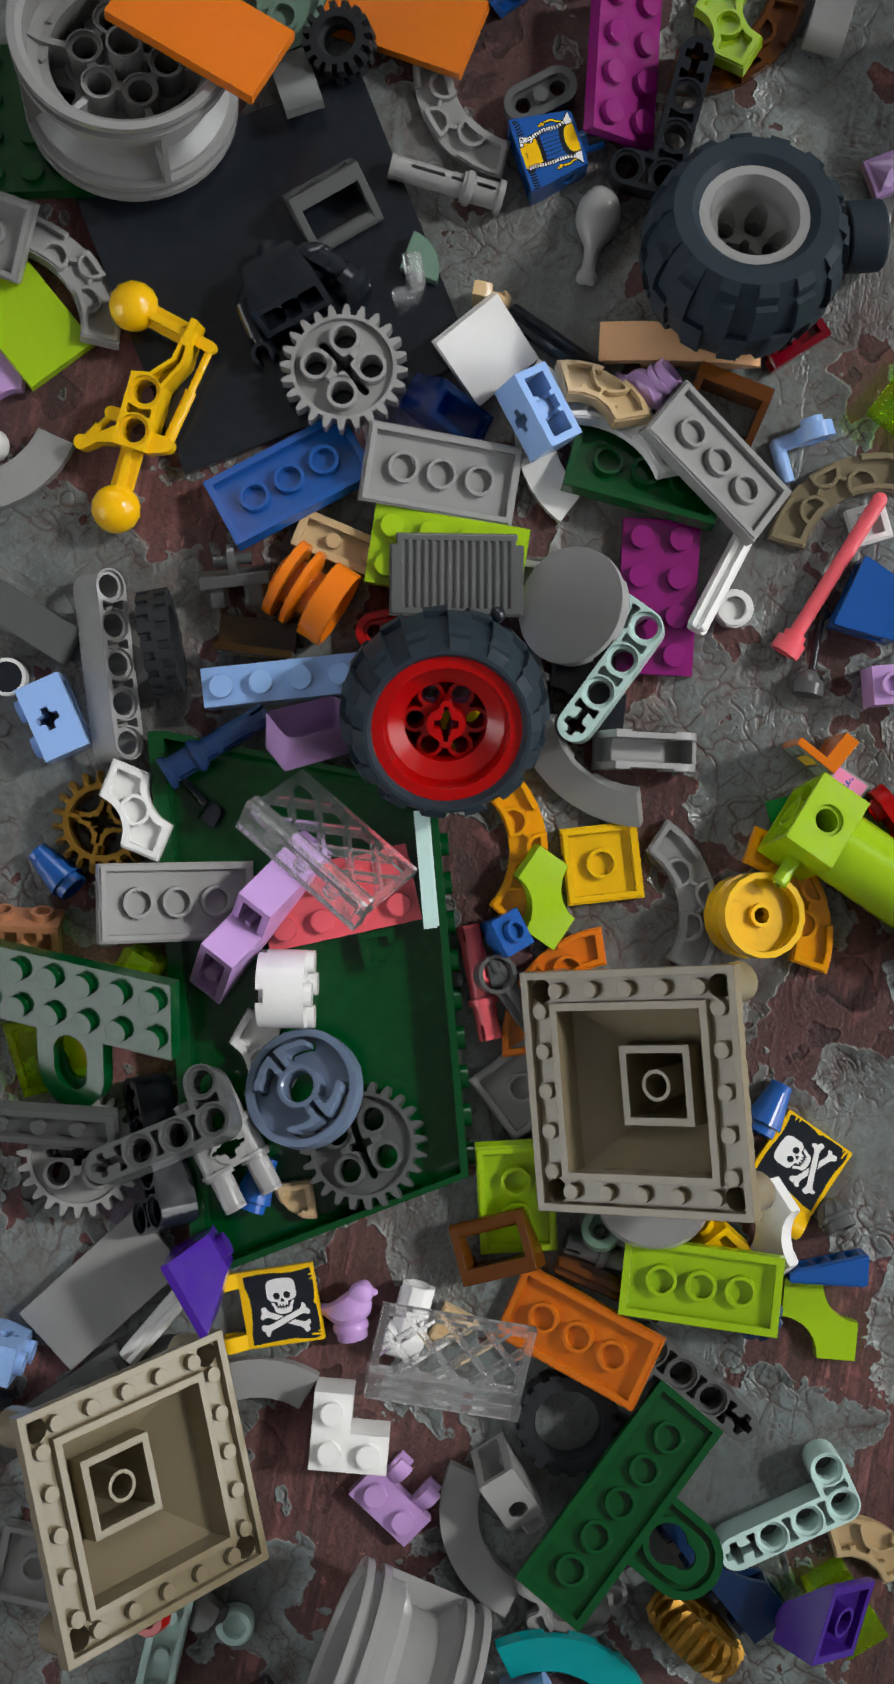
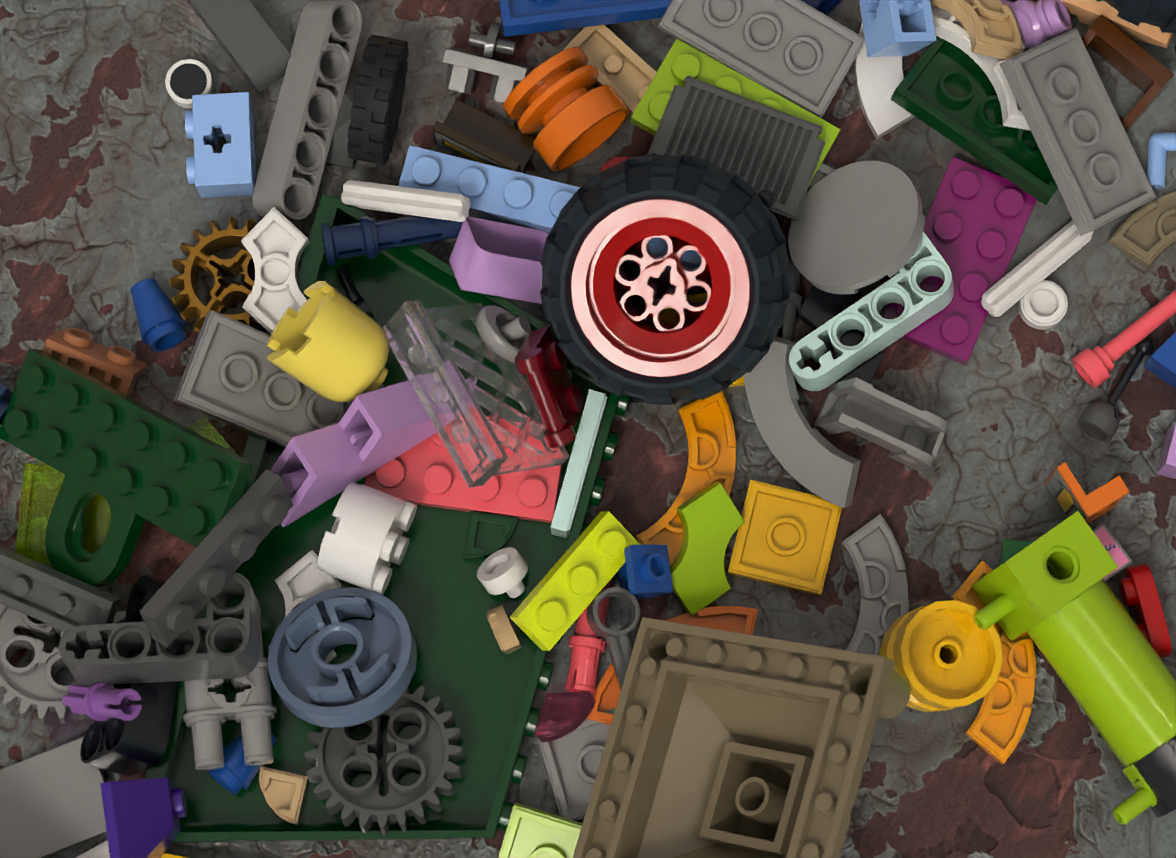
camera: 20 degrees right, 10 degrees down
none -> medium lavender axle [62,682,142,721]
none -> dark grey plate [139,469,293,648]
none -> light yellow cylinder [267,281,390,402]
none -> white axle [341,180,471,222]
none -> light grey piece [476,305,572,380]
none -> white tile [477,547,528,598]
none -> tan tile [486,604,522,654]
none -> neon yellow plate [510,511,641,651]
none -> dark red plate [514,326,584,448]
none -> clear pink tile [534,691,596,742]

